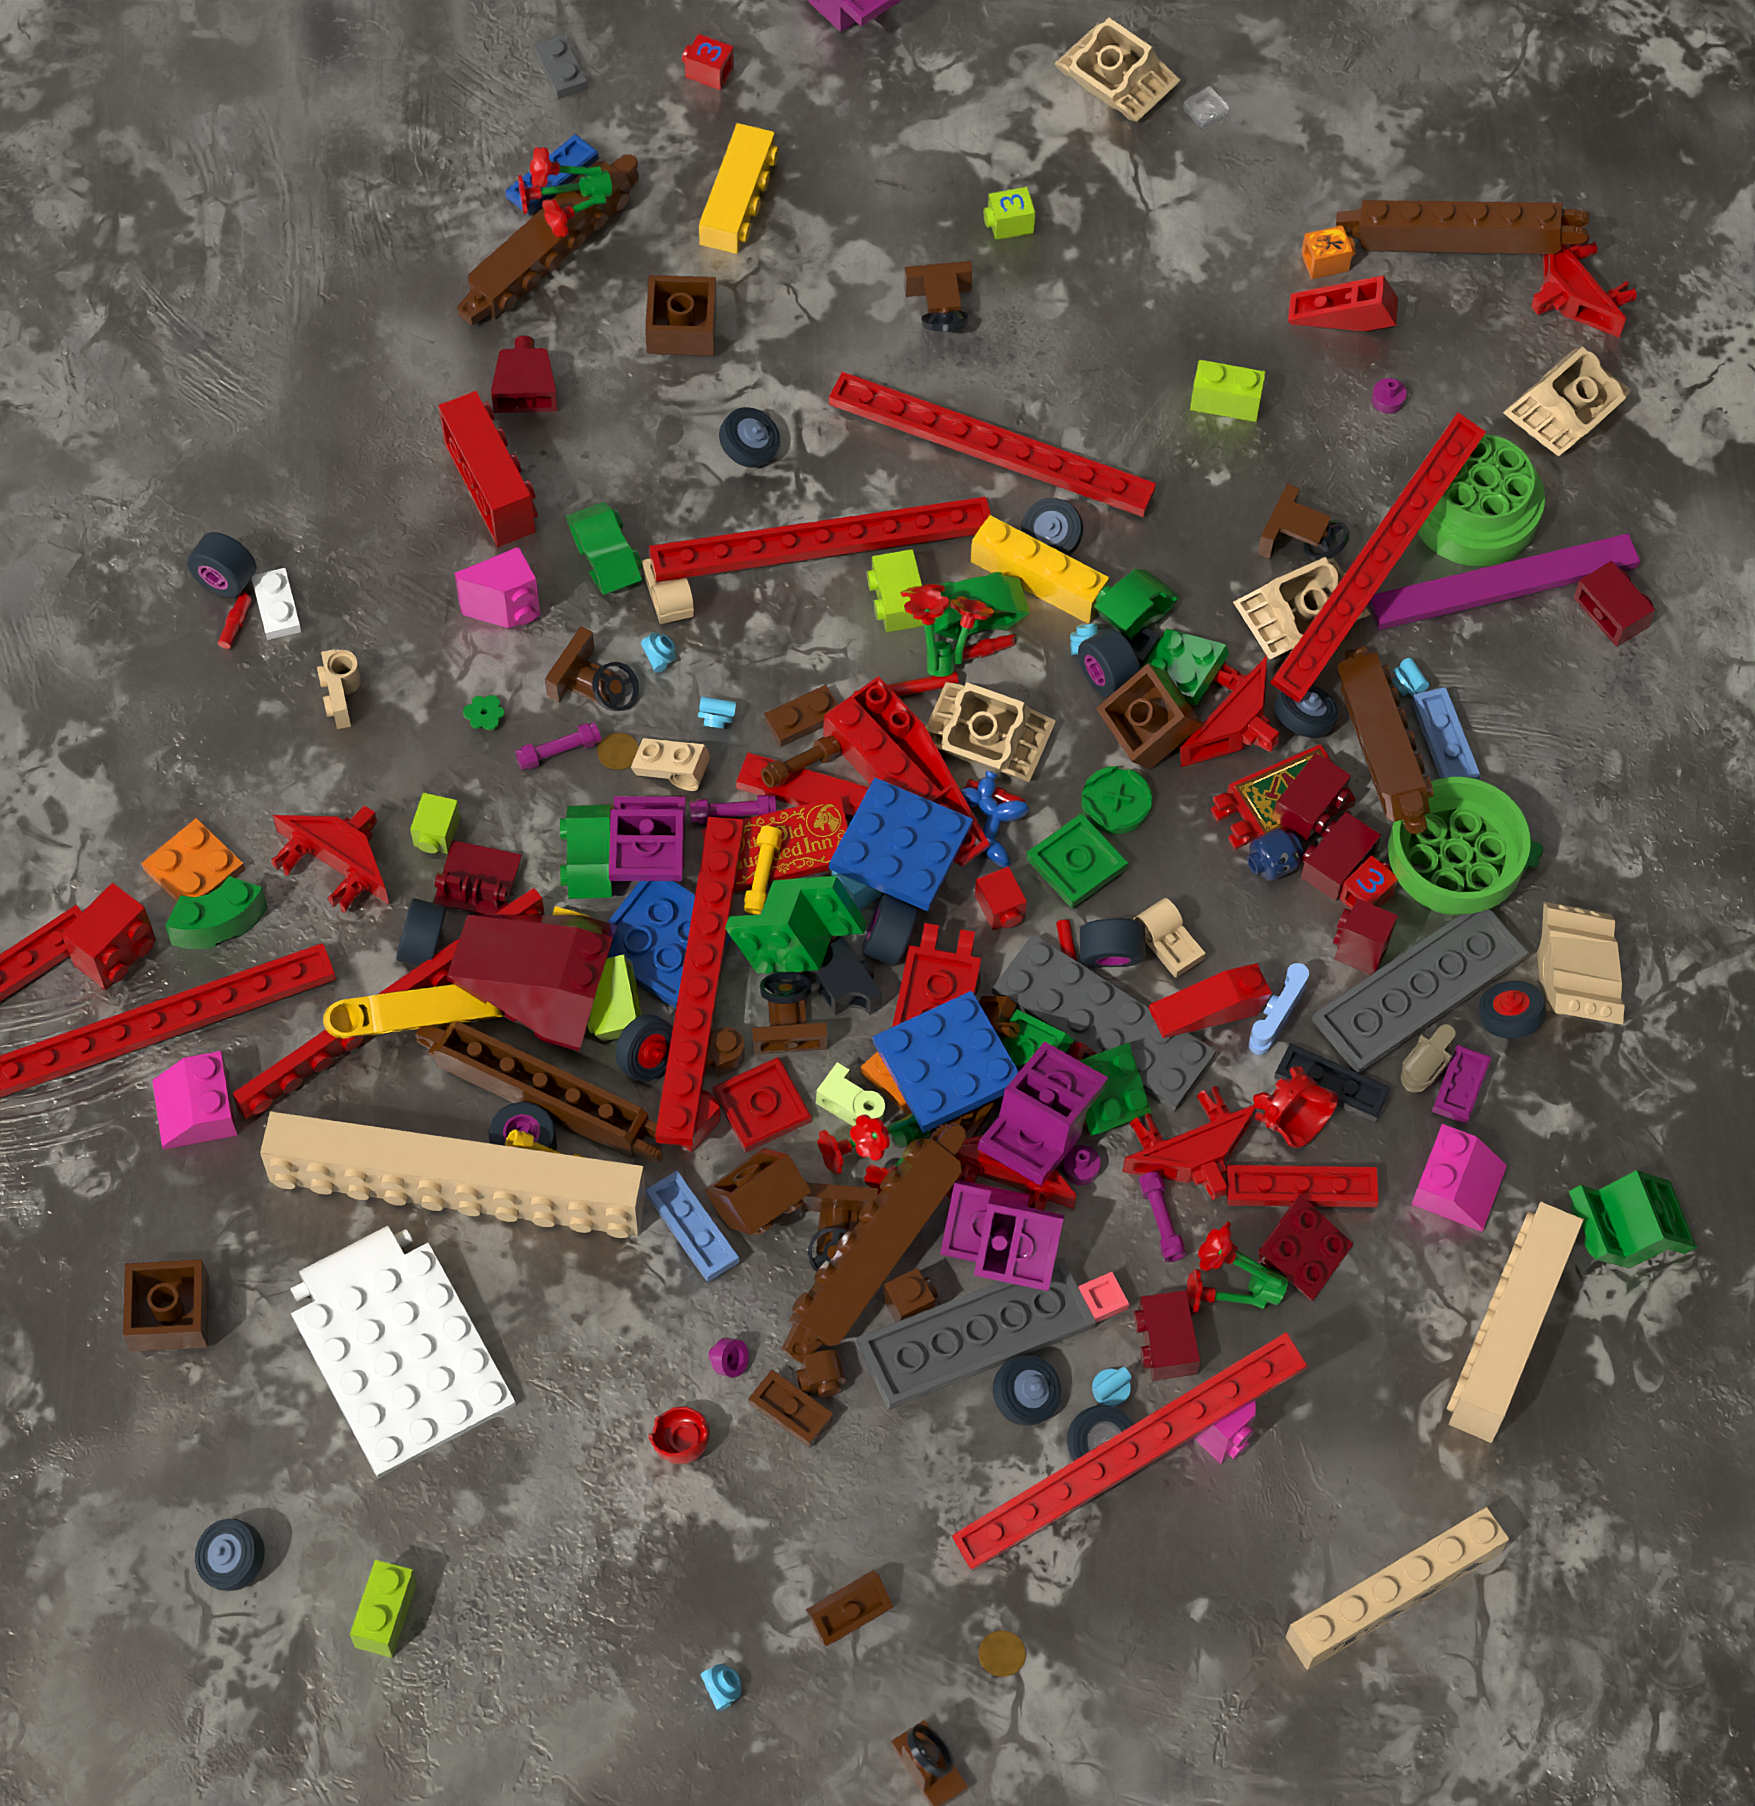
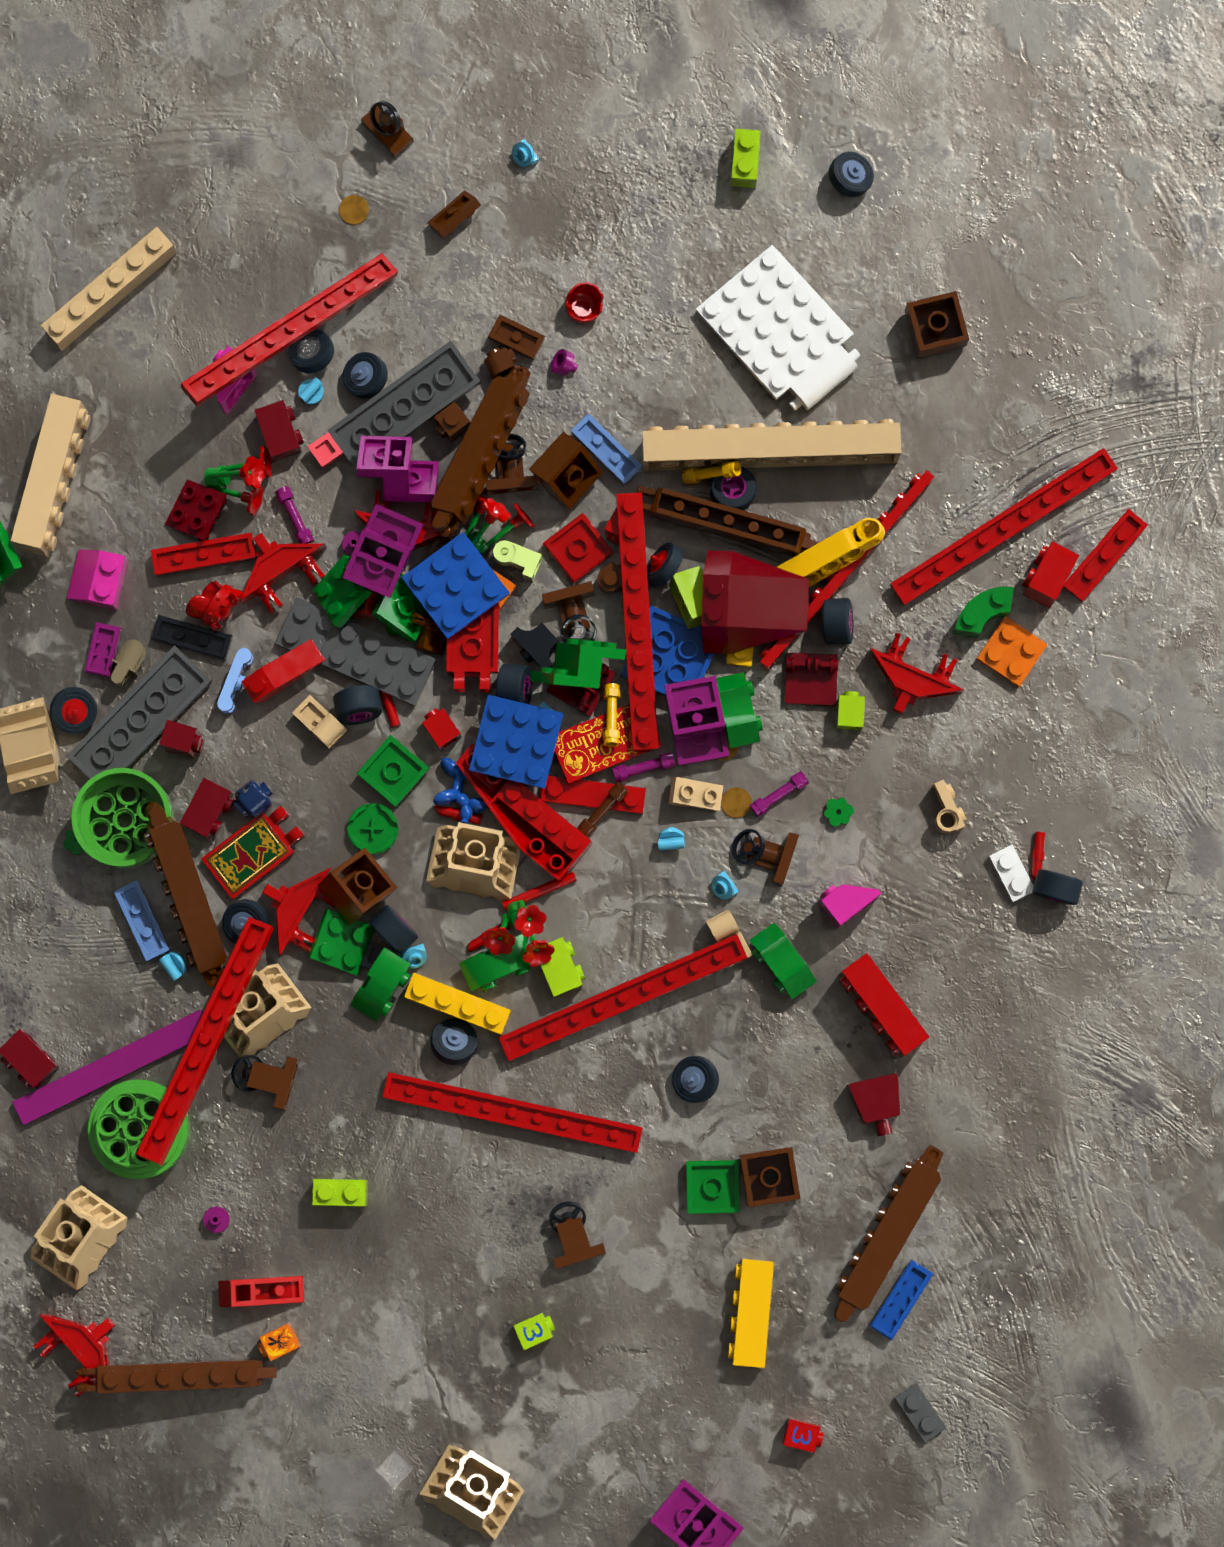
camera: 170 degrees right, 20 degrees up
dark pink slope [152,1051,237,1150] -> none
plant [517,147,612,237] -> none
reddish brown plate [764,685,838,747] -> none
dark red brick [1271,752,1351,842] -> none
red brick [1339,855,1398,910] -> none
none -> green plate [686,1160,740,1214]

